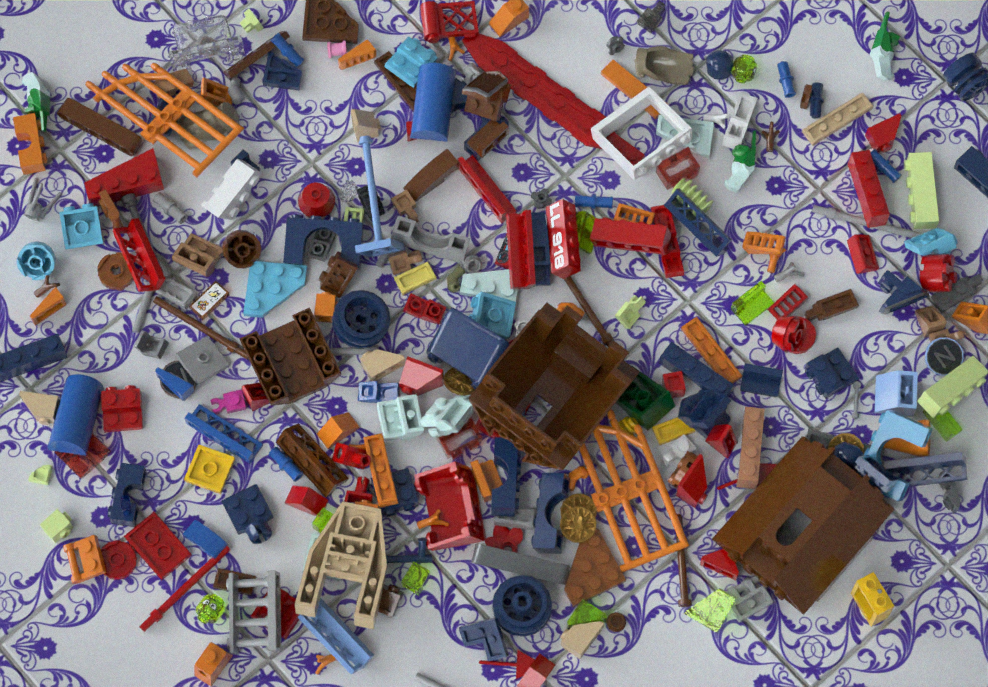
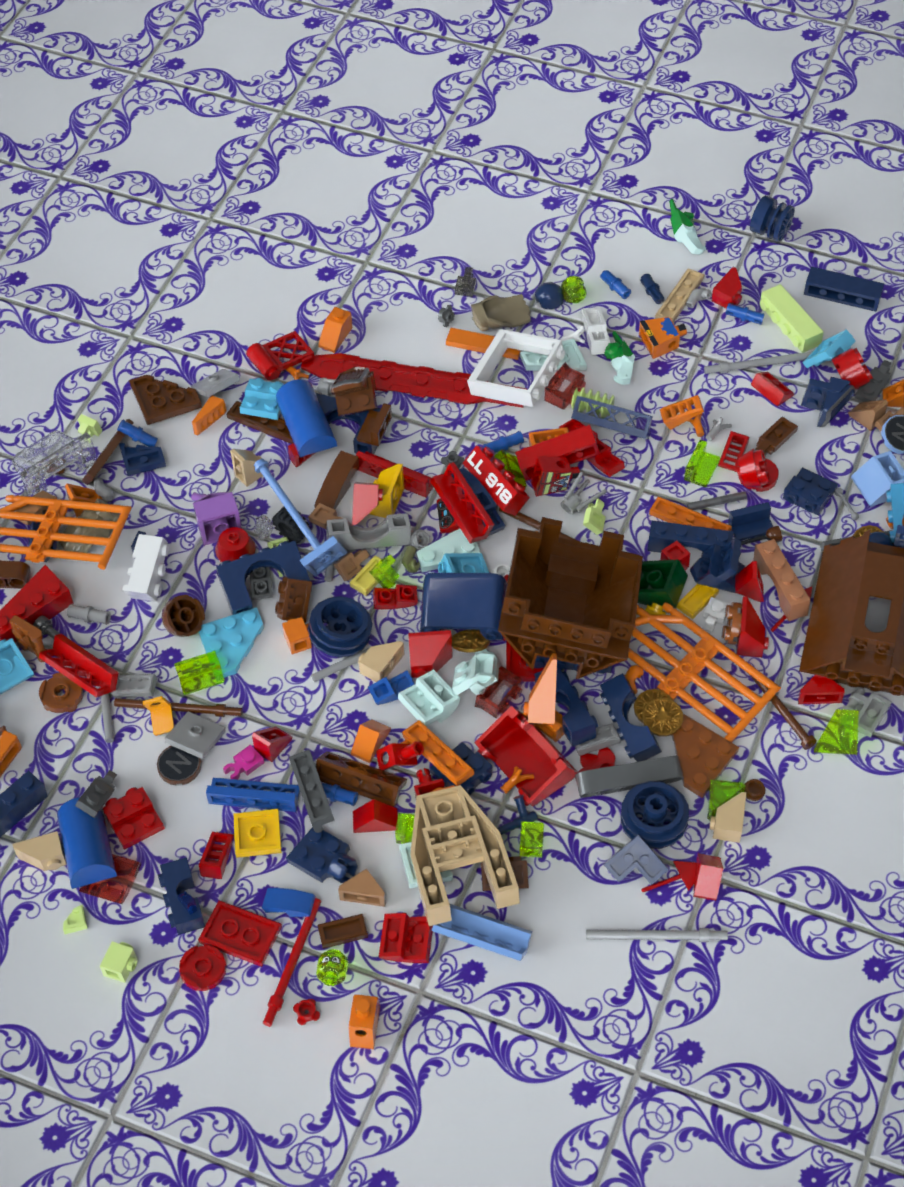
camera: 25 degrees left, 15 degrees down
orange plate [63,535,107,584] -> none
flat silver bracket [134,330,169,359] -> none
blue slope [155,367,194,401] -> none
medium nougat brick [172,233,223,277] -> none
tile [189,281,230,321] -> none
light grey fence [226,570,281,655] -> none
reddish brown slope [239,307,342,406] -> none
orange bar [315,654,337,675] -> none
bright pink bush [327,40,347,58] -> none
reddish brown bar [762,121,780,152] -> none
reddish brown tile [800,84,812,110] -> none
red brick [848,150,890,228] -> none
none -> dark grey hinge [75,770,117,818]
none -> light orange bracket [143,696,174,736]
none -> clear neon green panel [174,651,224,695]
none -> light grey plate [191,369,240,397]
none -> medium lavender piece [191,492,242,546]
none -> red slope [199,832,234,879]
none -> dark grey hinge [289,749,335,833]
none -> red plate [293,999,320,1025]
none -> medium nougat slope [338,869,386,907]
none -> slope [352,482,383,525]
none -> yellow slope [369,464,404,518]
none -> clear neon green panel [369,554,399,589]
none -> slope [524,653,557,724]
none -> red torso [530,456,580,497]
none -> light grey plant [560,472,607,514]
none -> orange torso [639,317,687,359]
none -> light grey arm [686,288,712,308]
none -> flat silver bar [687,491,747,510]
none -> reddish brown hinge [741,526,782,545]

